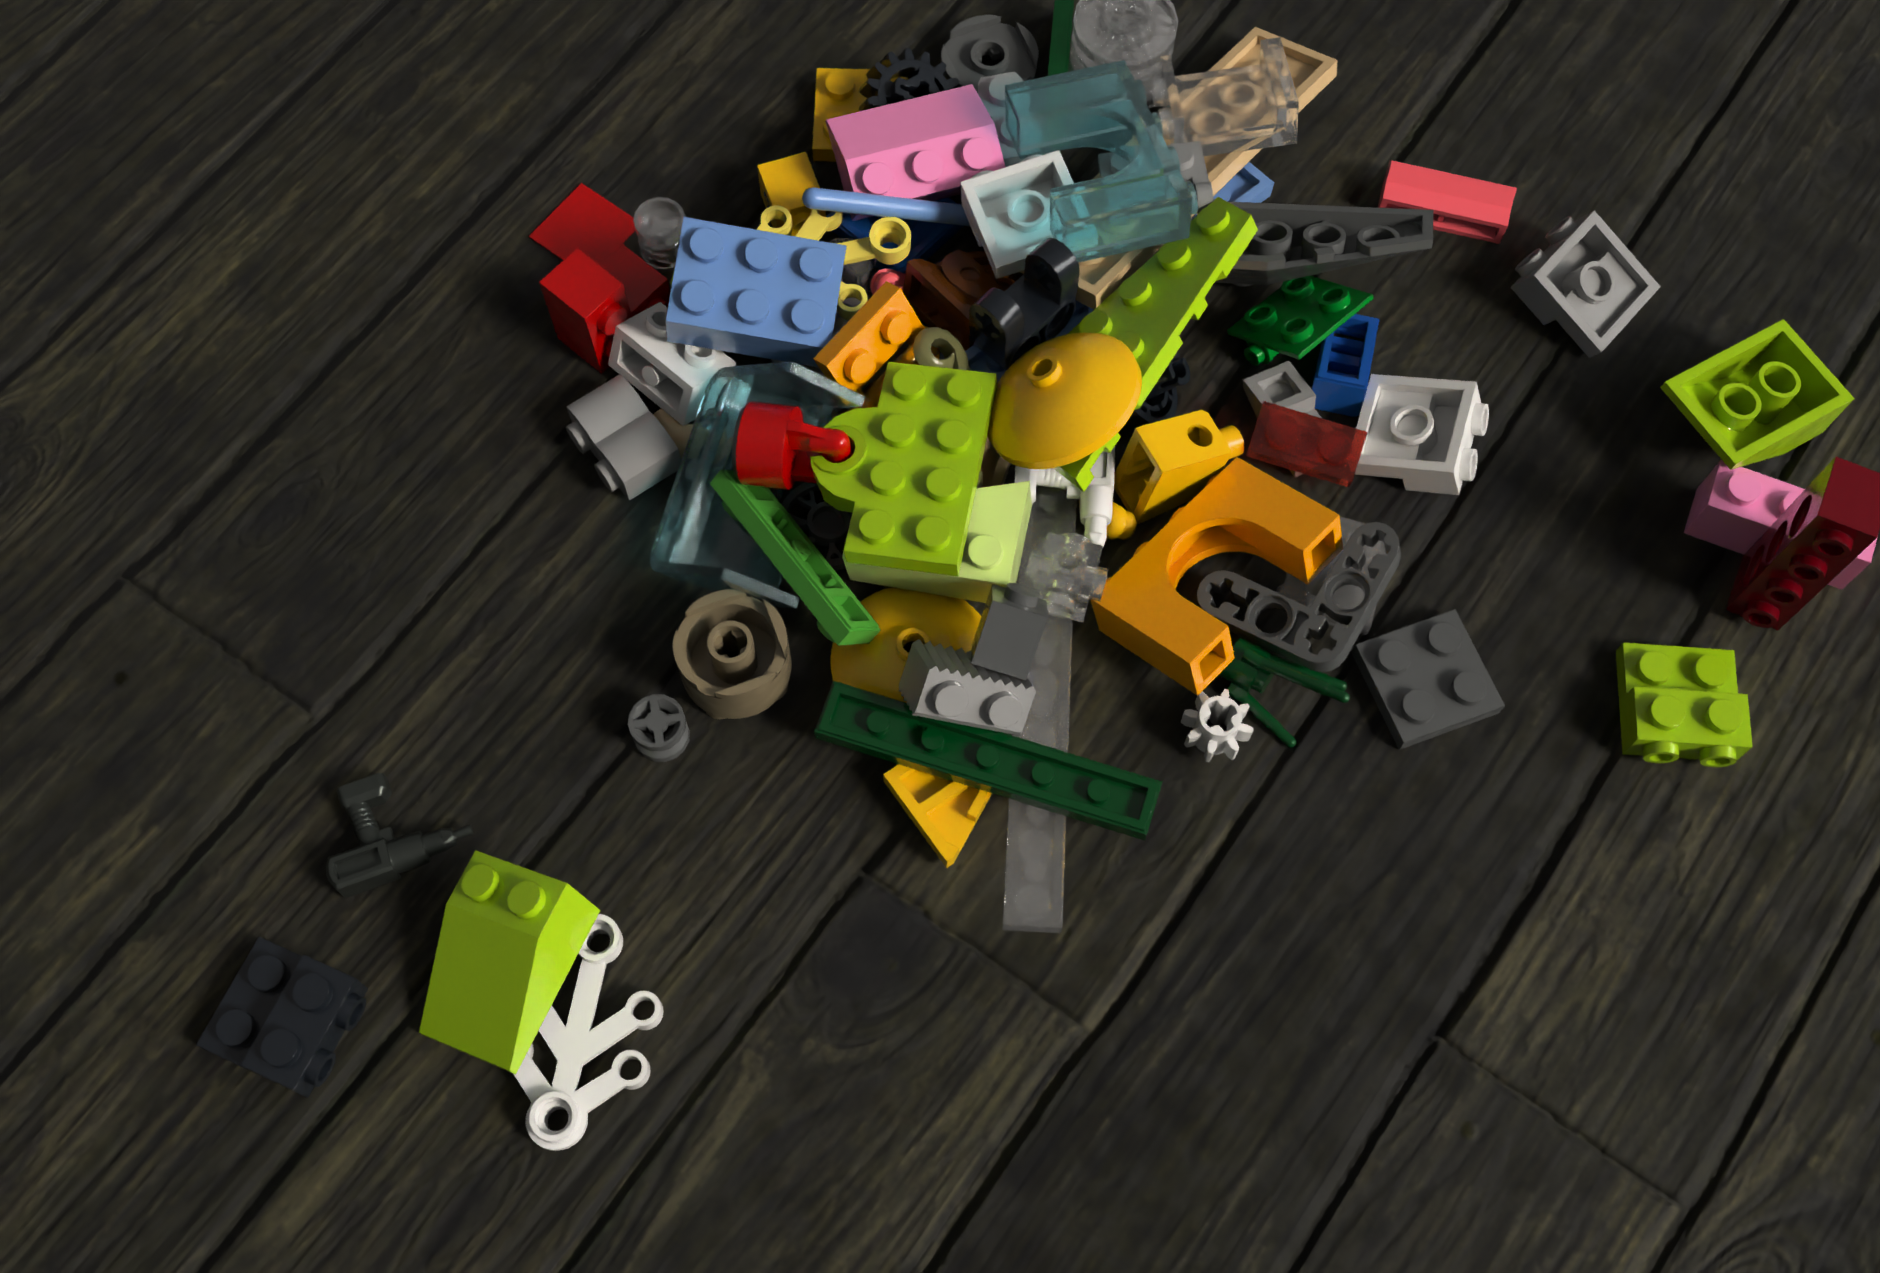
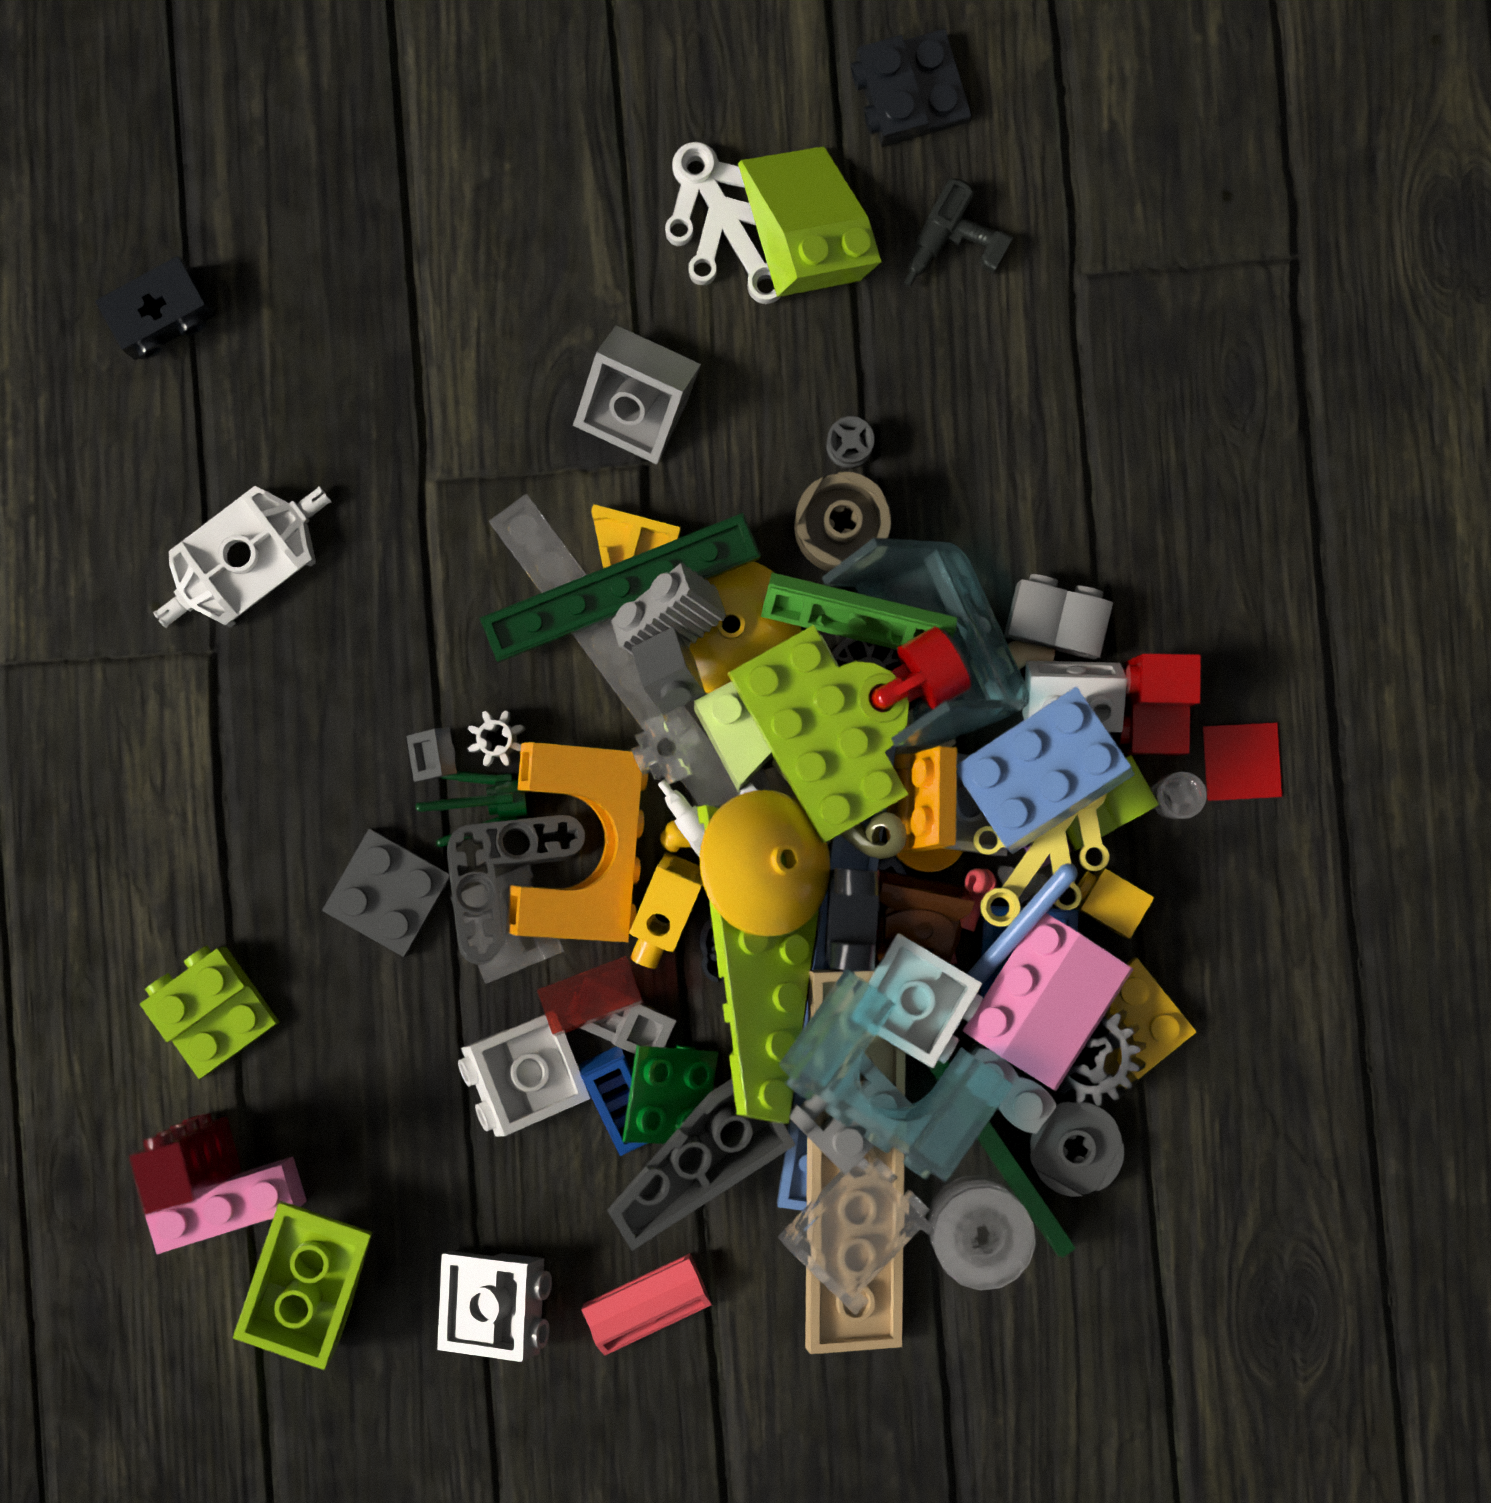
camera: 140 degrees right, 20 degrees up
none -> white plate [153,486,332,628]
none -> dark grey plate [407,727,457,782]
none -> light grey slope [573,325,701,464]

